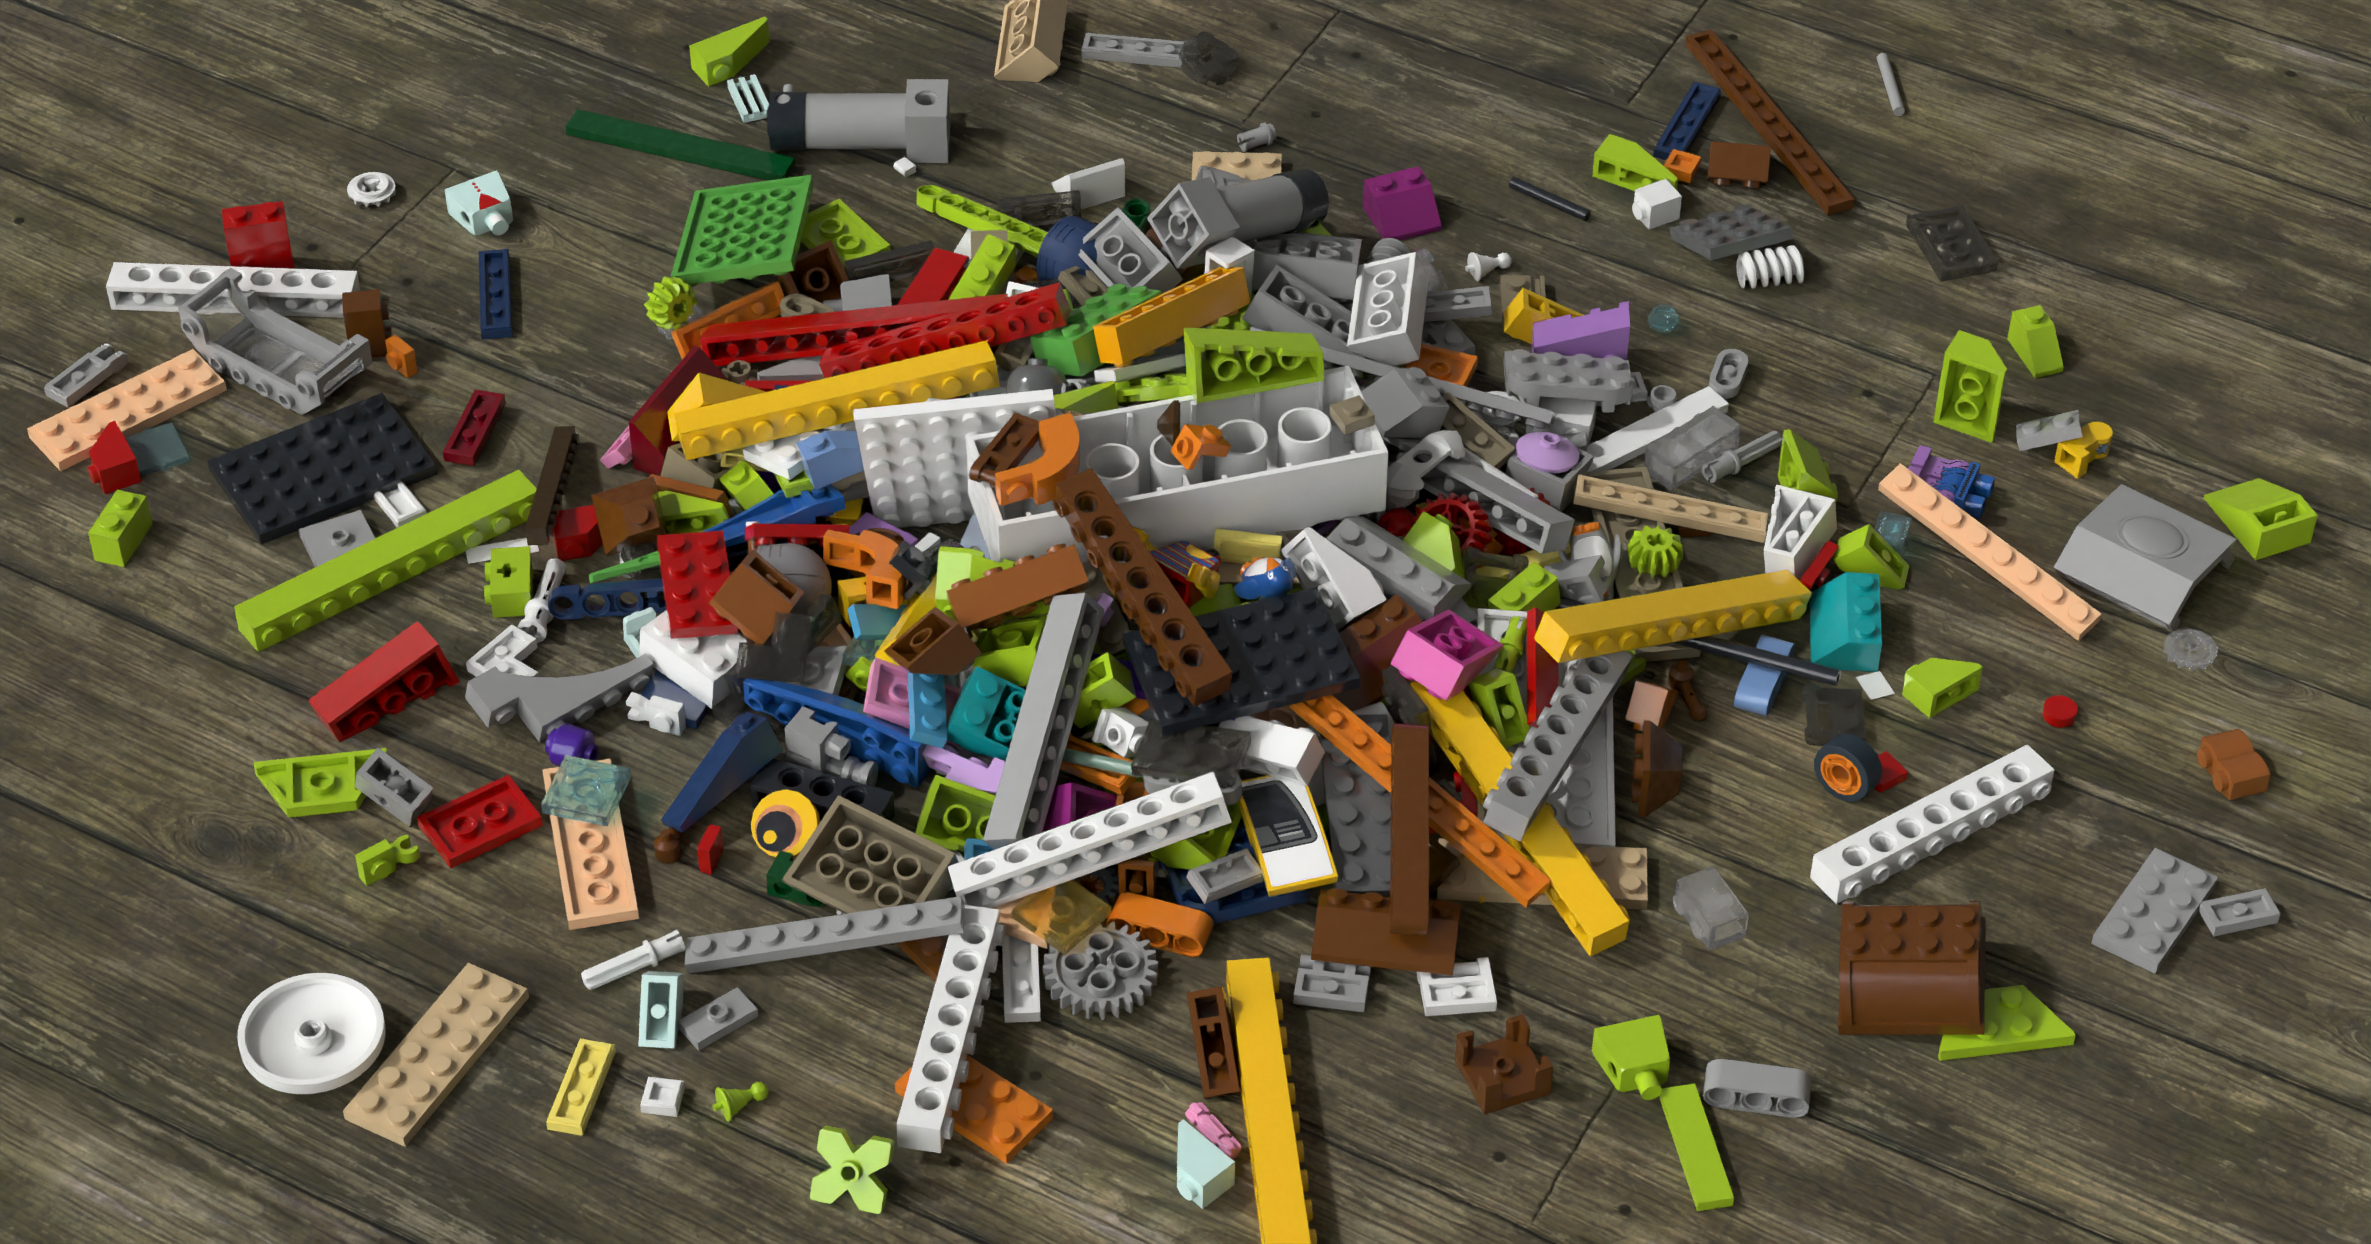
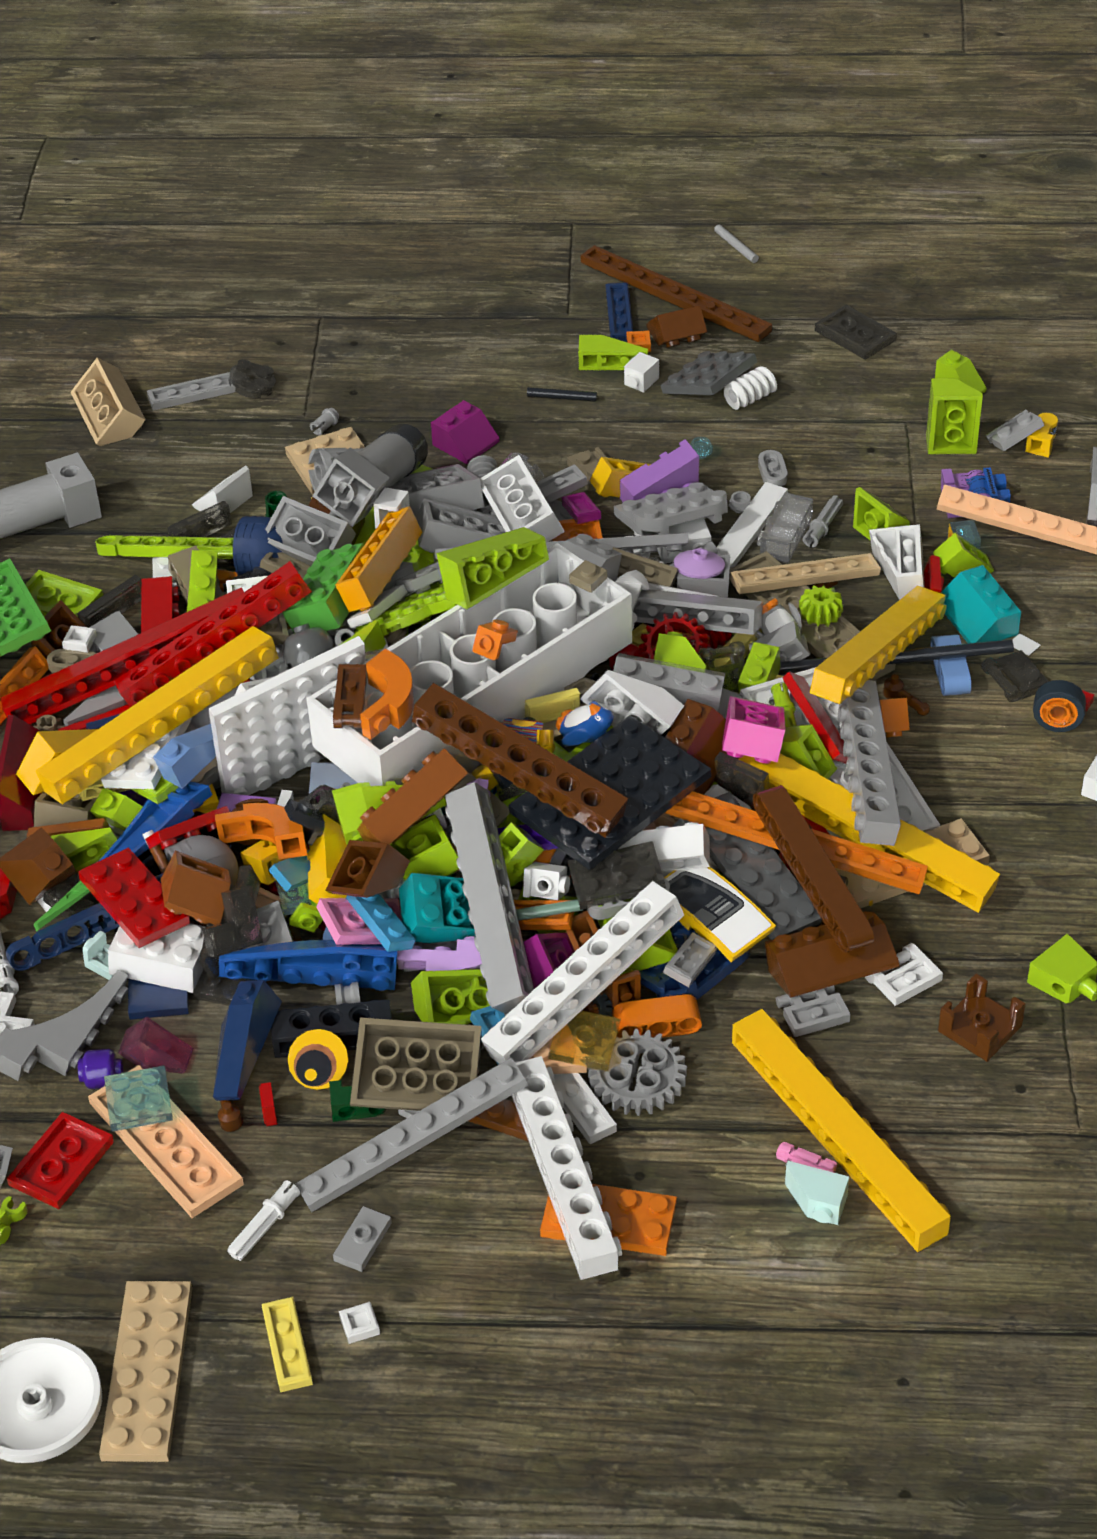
camera: 25 degrees left, 0 degrees up
white plate [626,692,686,736] -> none
light aqua slope [638,971,684,1048] -> none
lime piece [712,1081,769,1122] -> none
light grey hips [785,706,851,777] -> none
lime plant [810,1126,895,1214] -> none
white piece [893,157,916,177] -> none
dark brown slope [1157,400,1180,447] -> none
reddish brown slope [1187,986,1240,1099] -> none
white piece [1465,252,1512,282] -> none
reddish brown slope [1632,720,1682,817] -> none
clear brick [1673,866,1749,951] -> none
lime slope [1902,658,1983,718] -> none
none -> white tile [62,625,97,653]
none -> clear pink slope [118,1017,194,1074]
none -> magenta tile [561,492,601,524]

